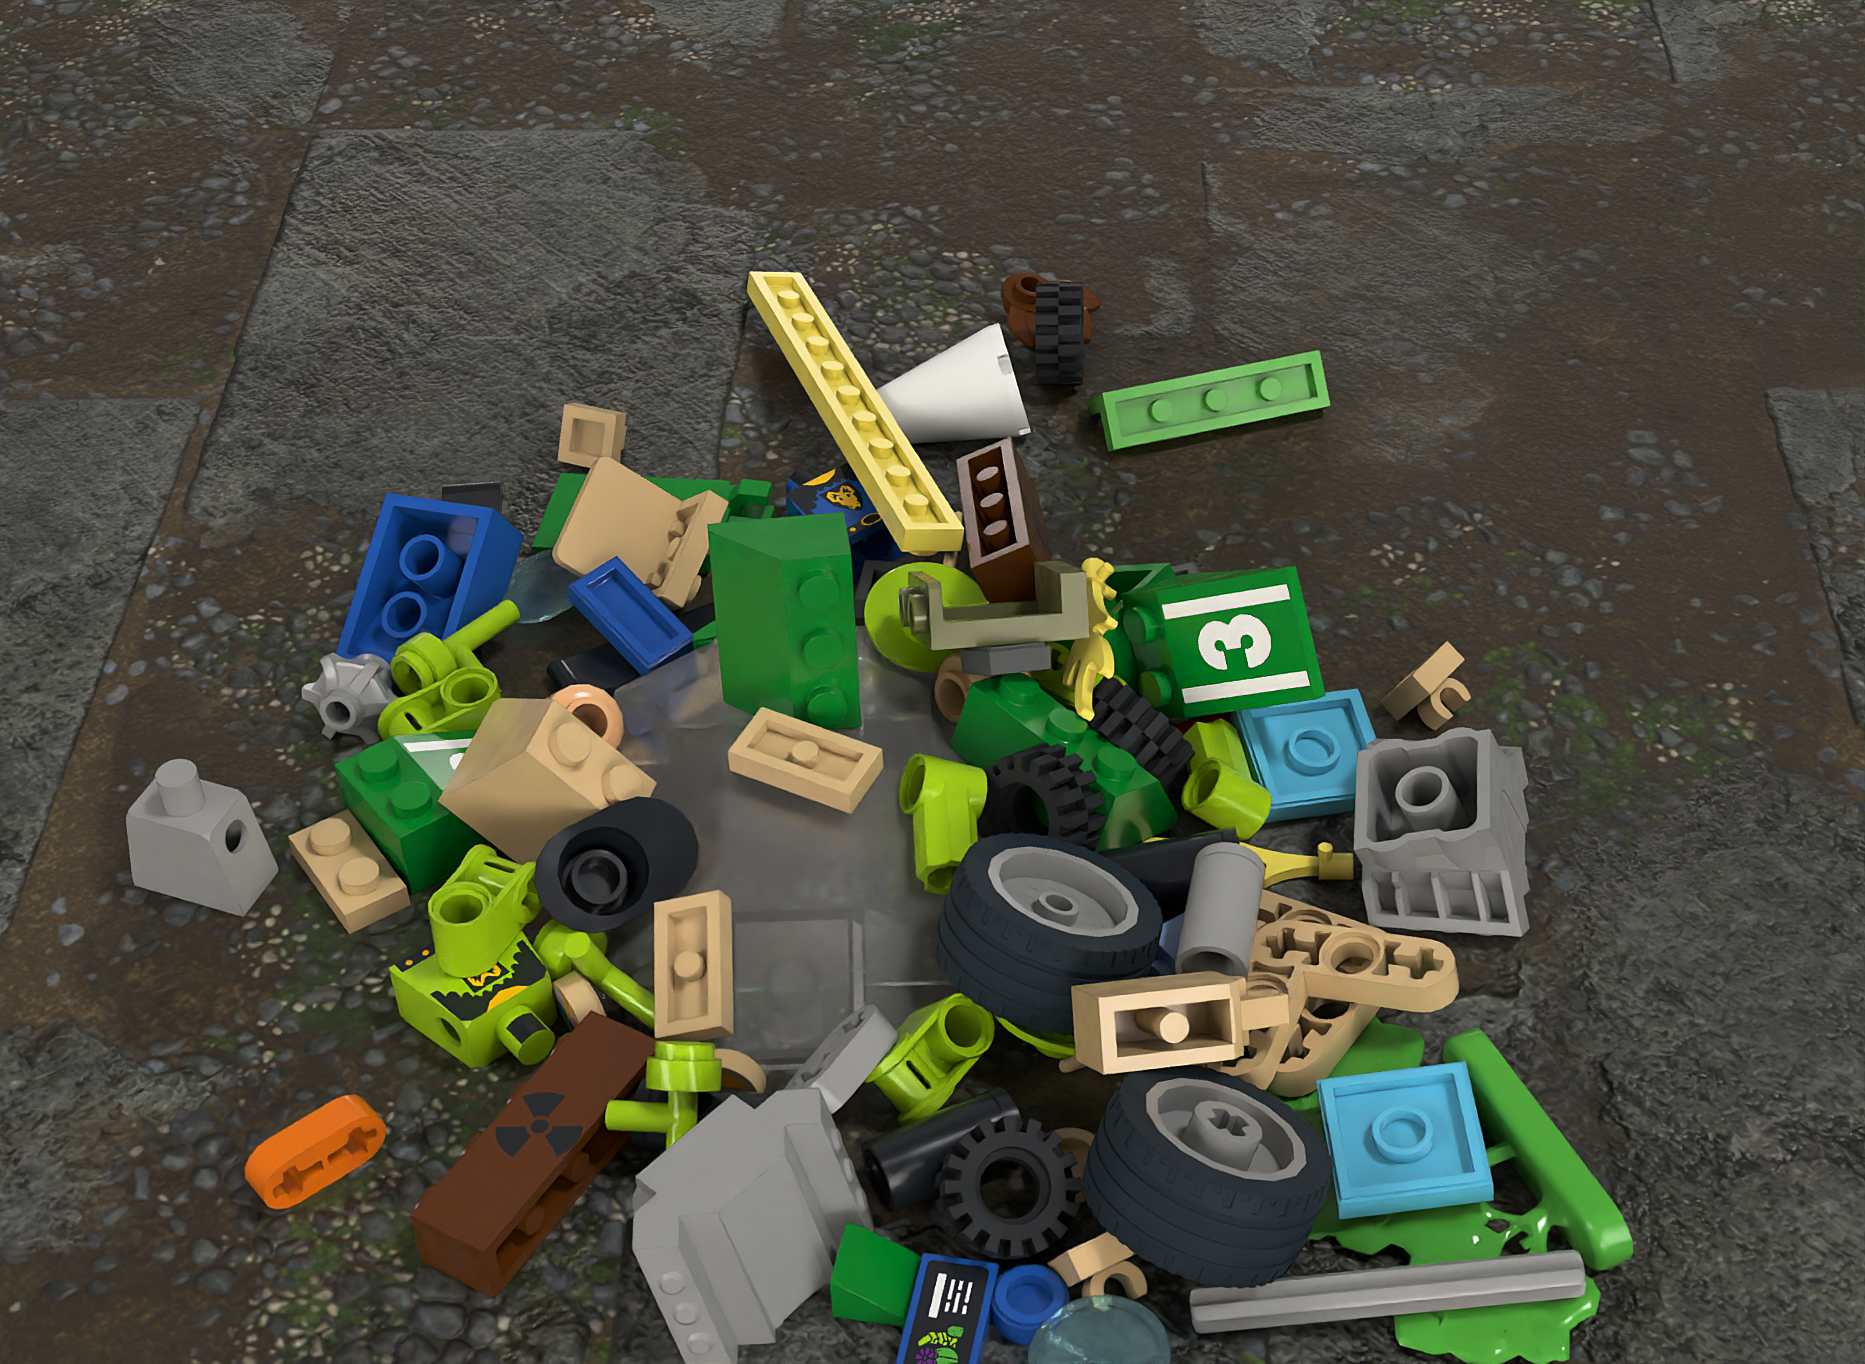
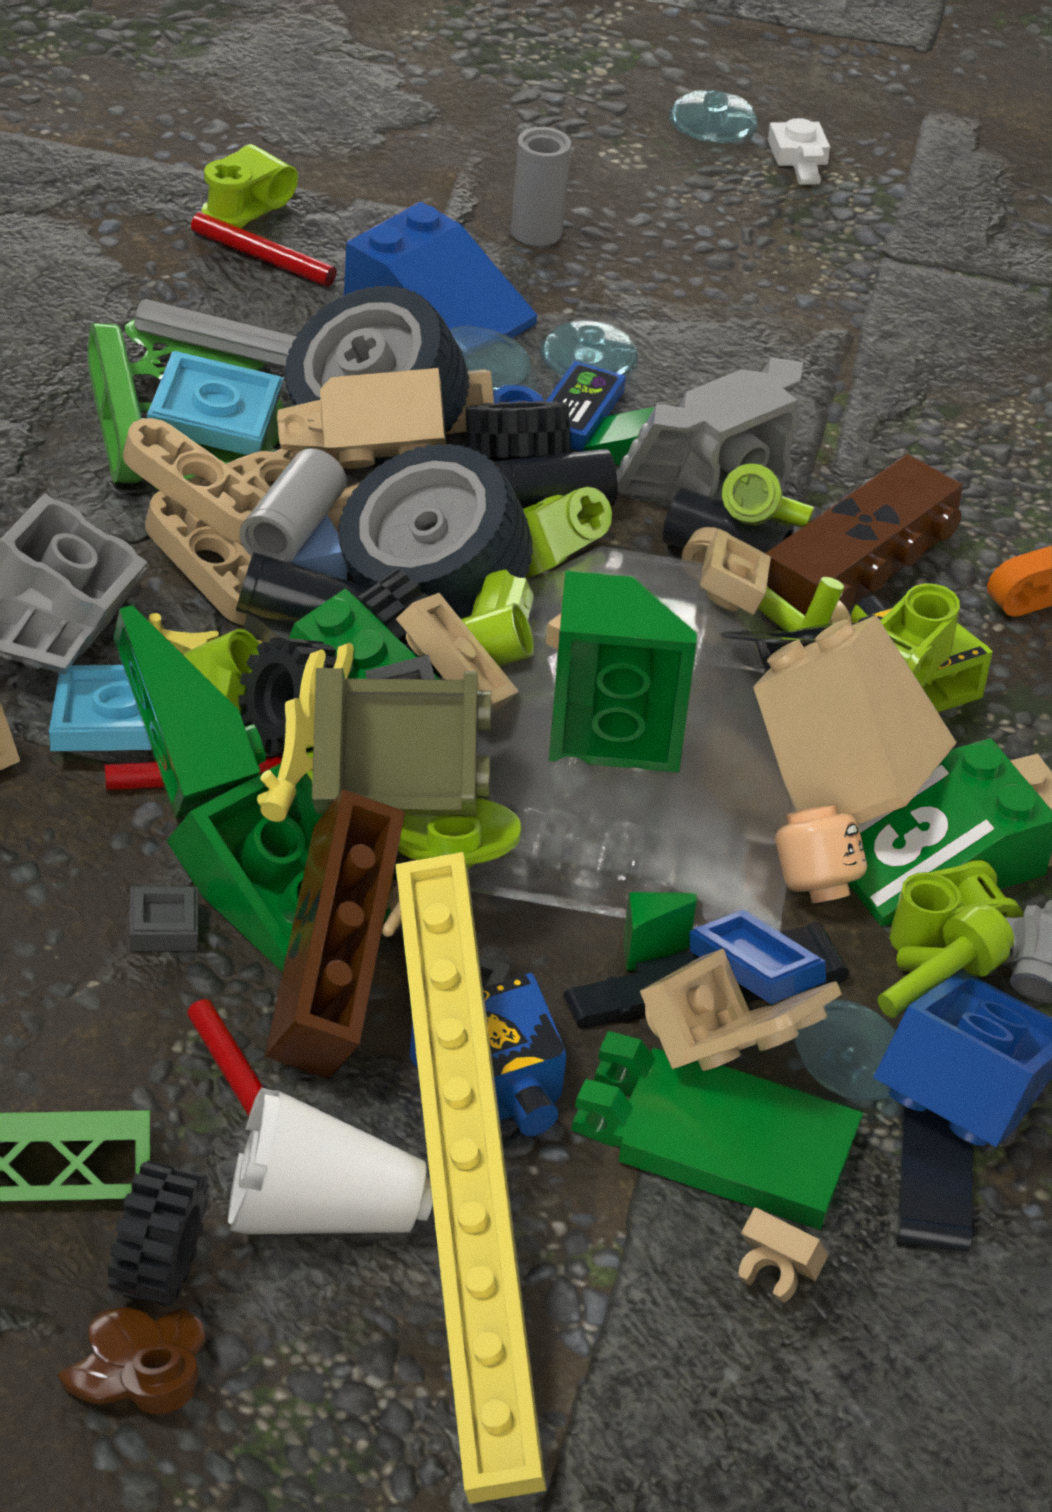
camera: 175 degrees left, 0 degrees up
light grey beam [784,1004,899,1115] -> none
none -> red bar [187,999,264,1117]
none -> tan plate [396,593,519,712]

